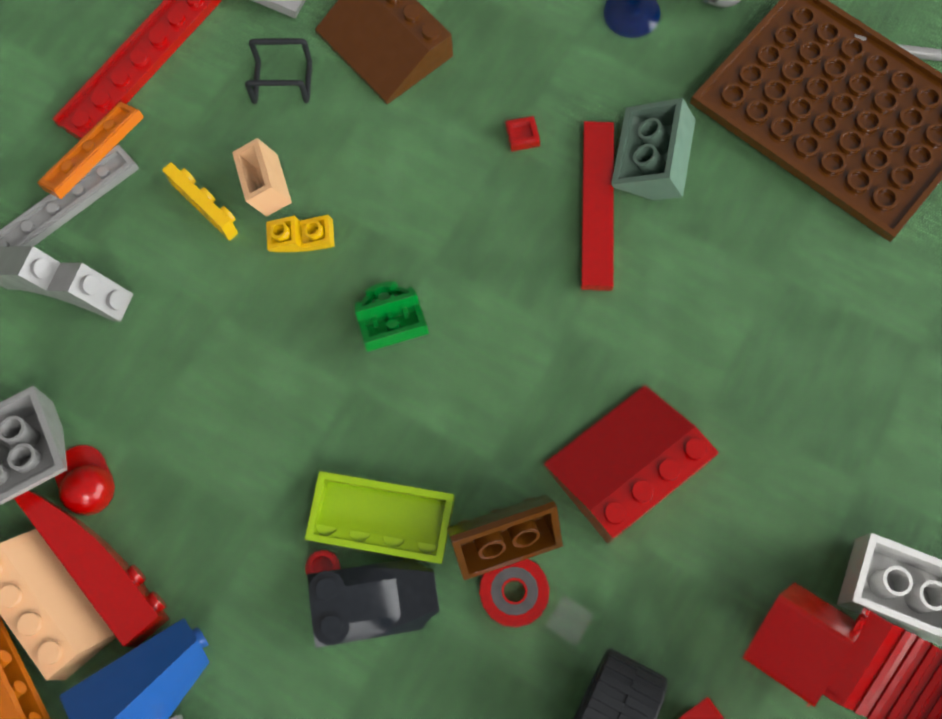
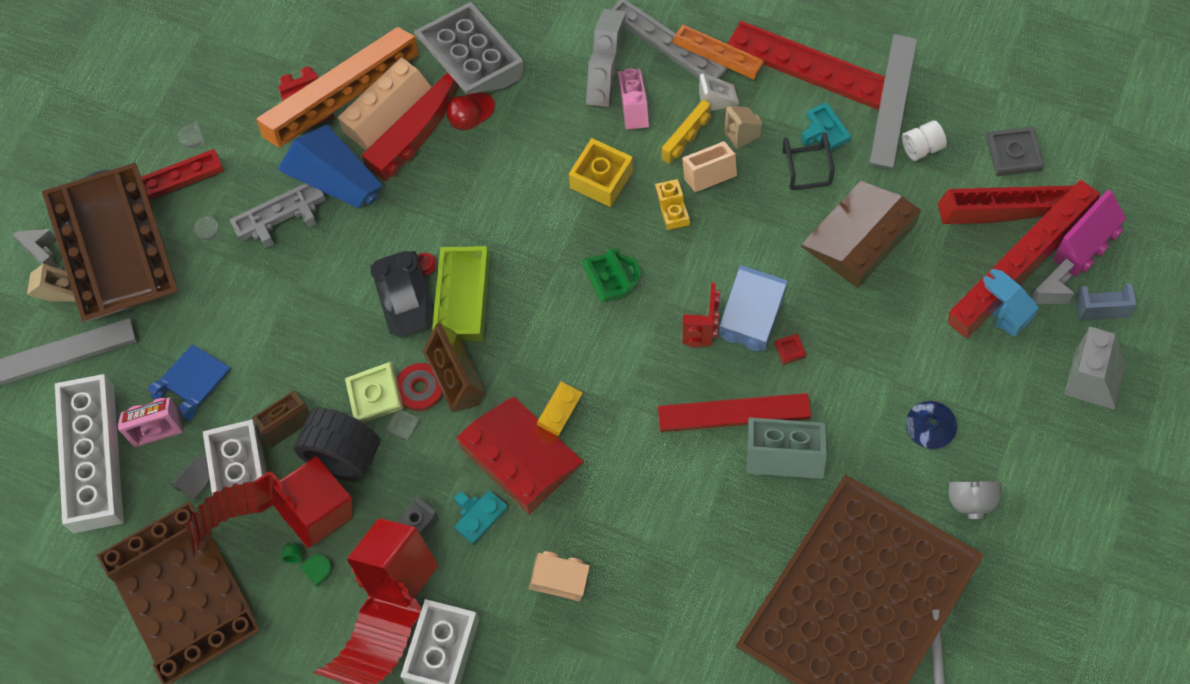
camera: 85 degrees right, 5 degrees down
none -> yellowish green tile [345,362,403,423]
none -> dark grey brick [397,496,439,539]
none -> teal hinge [453,490,508,546]
none -> light nougat brick [528,551,590,601]
none -> yellow plate [537,381,583,437]
none -> yellow brick [568,138,634,207]
none -> bright pink slope [618,68,649,130]
none -> red bracket [682,282,720,348]
none -> white slope [699,73,739,111]
none -> medium blue slope [719,265,788,352]
none -> tan slope [724,106,762,149]
none -> teal hinge [800,102,852,150]

